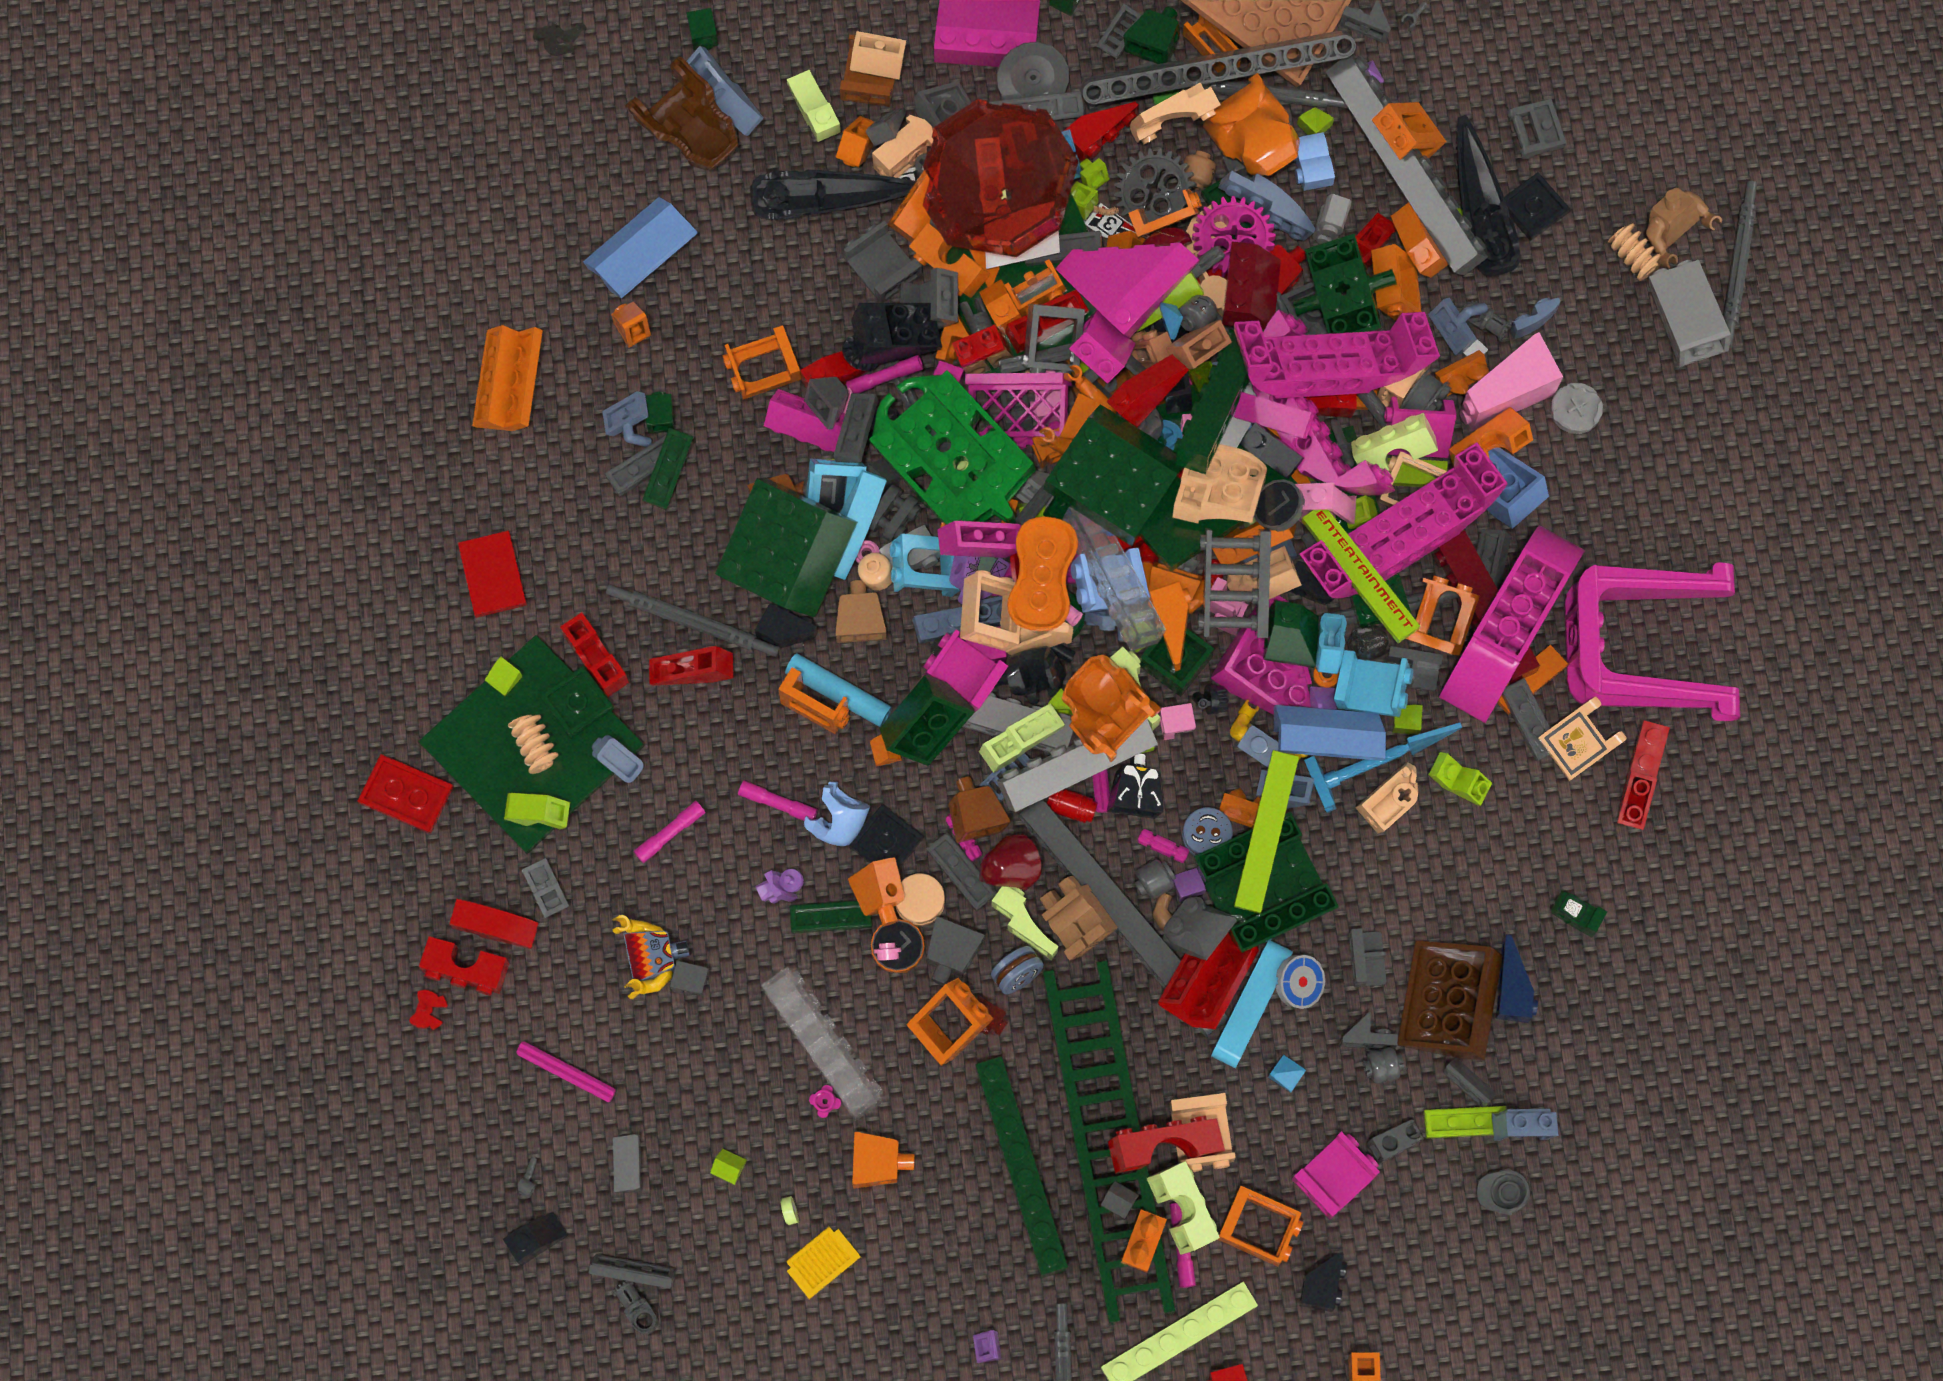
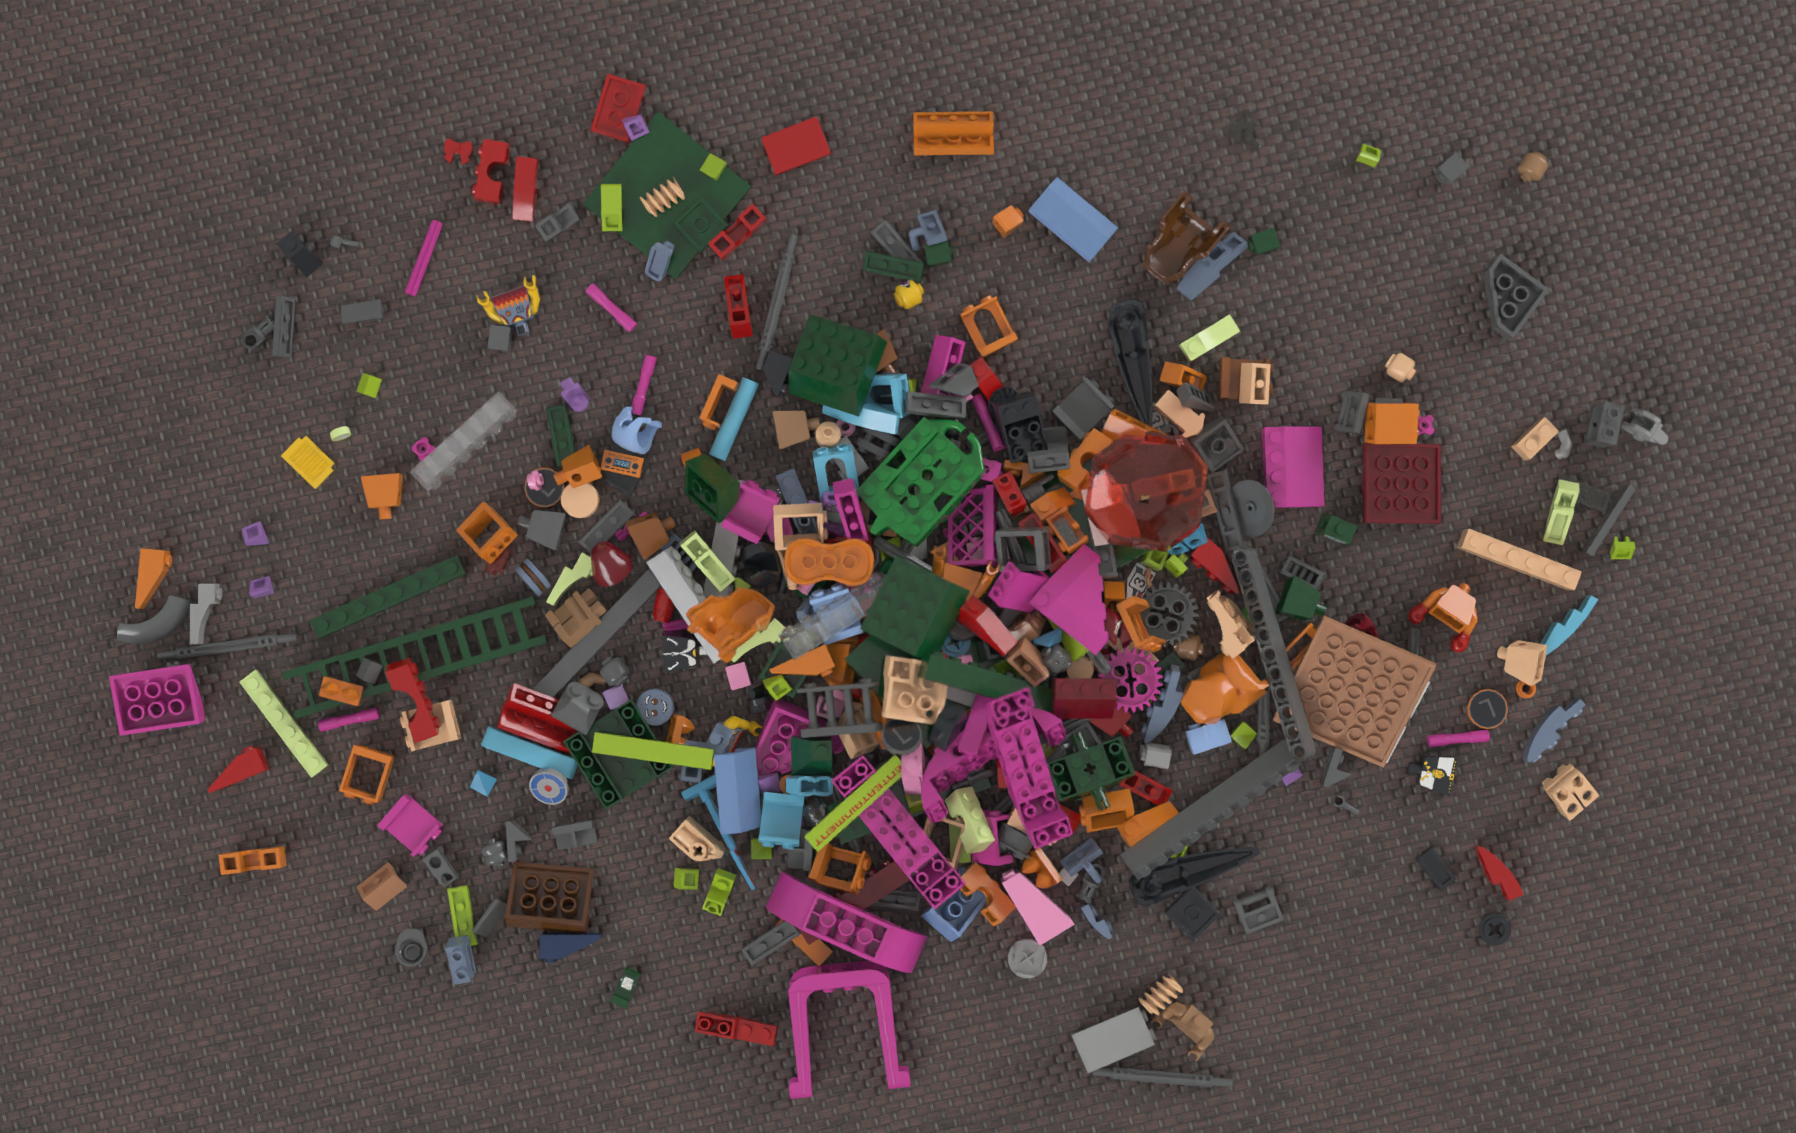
camera: 85 degrees right, 15 degrees up
dark pink axle [1138,829,1189,863] -> none
yellowish green arch [1147,1161,1220,1255] -> none
black slope [1299,1253,1347,1312] -> none
orange panel [1372,102,1447,160] -> none
light nougat flag [1538,697,1627,781] -> none
none -> medium lavender slope [242,521,269,546]
none -> nougat panel [357,862,407,910]
none -> orange tile [600,450,644,478]
none -> medium lavender slope [622,114,650,141]
none -> lime slope [674,868,699,890]
none -> lime slope [763,675,793,701]
none -> yellow head [893,280,924,309]

